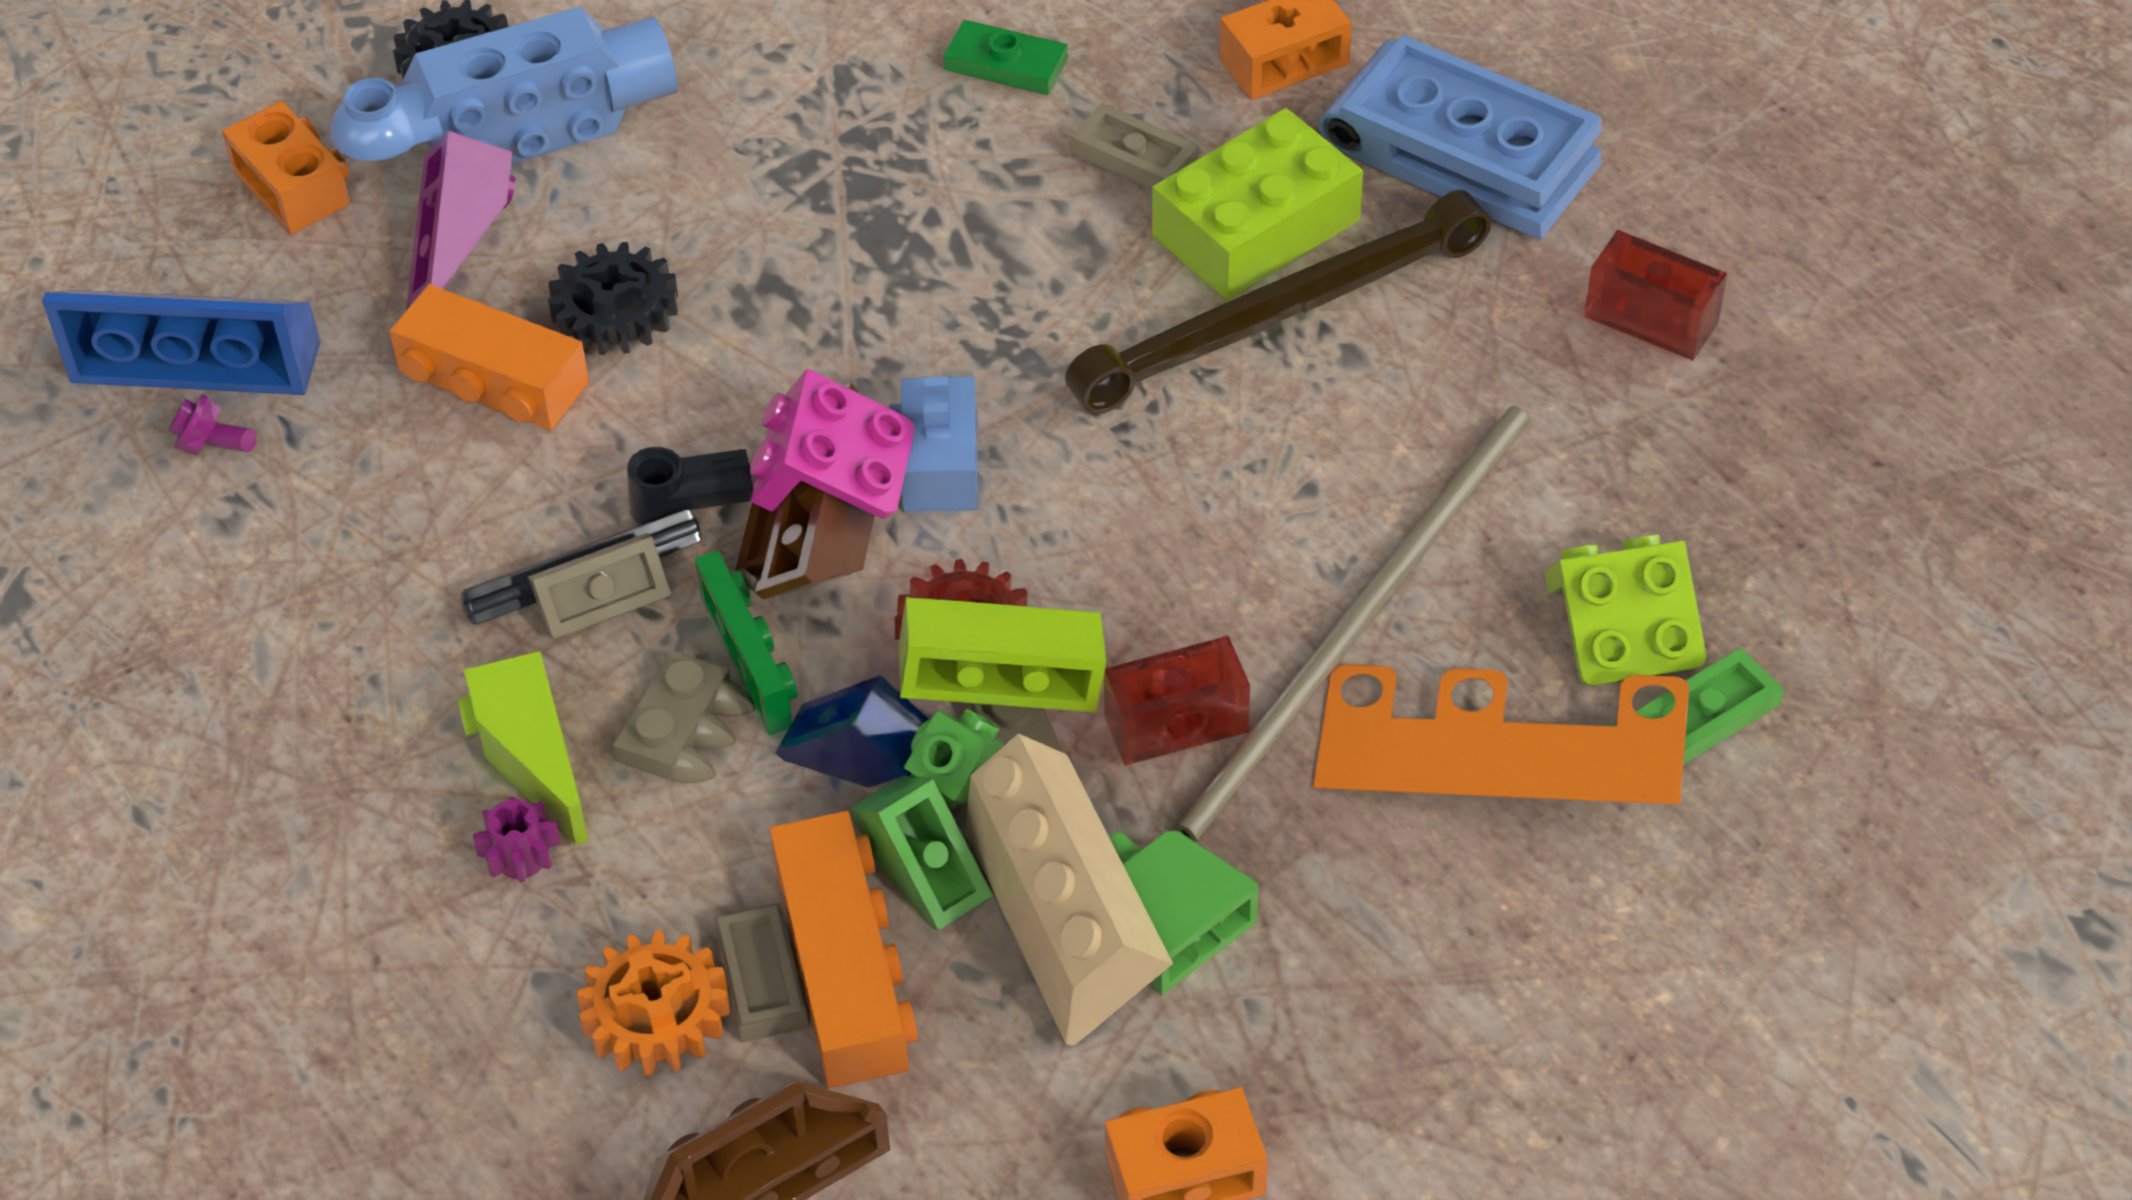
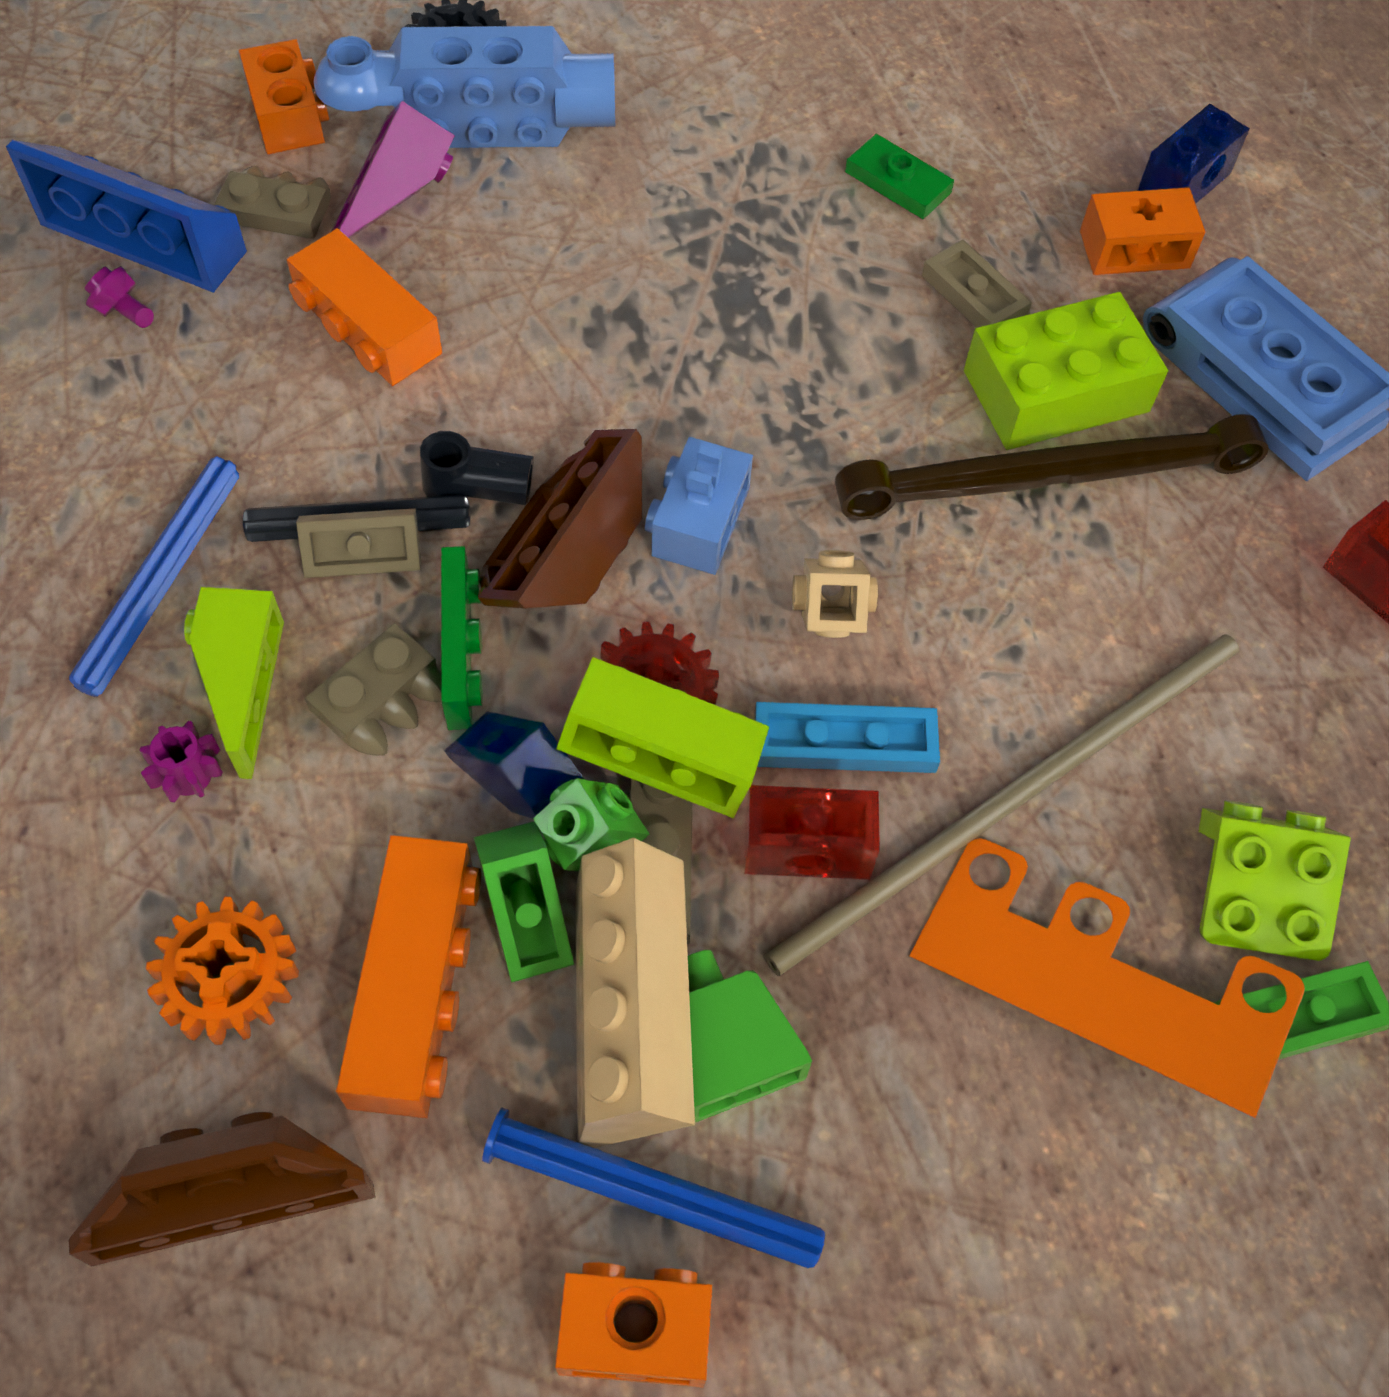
camera: 15 degrees right, 10 degrees up
black gear [548,242,679,355] -> none
dark tan tile [713,903,809,1042] -> none
dark pink bracket [750,368,915,519] -> none
none -> axle [69,456,239,697]
none -> dark tan plate [214,166,331,239]
none -> blue axle [482,1107,825,1268]
none -> dark azure plate [755,702,940,773]
none -> tan brick [792,550,878,638]

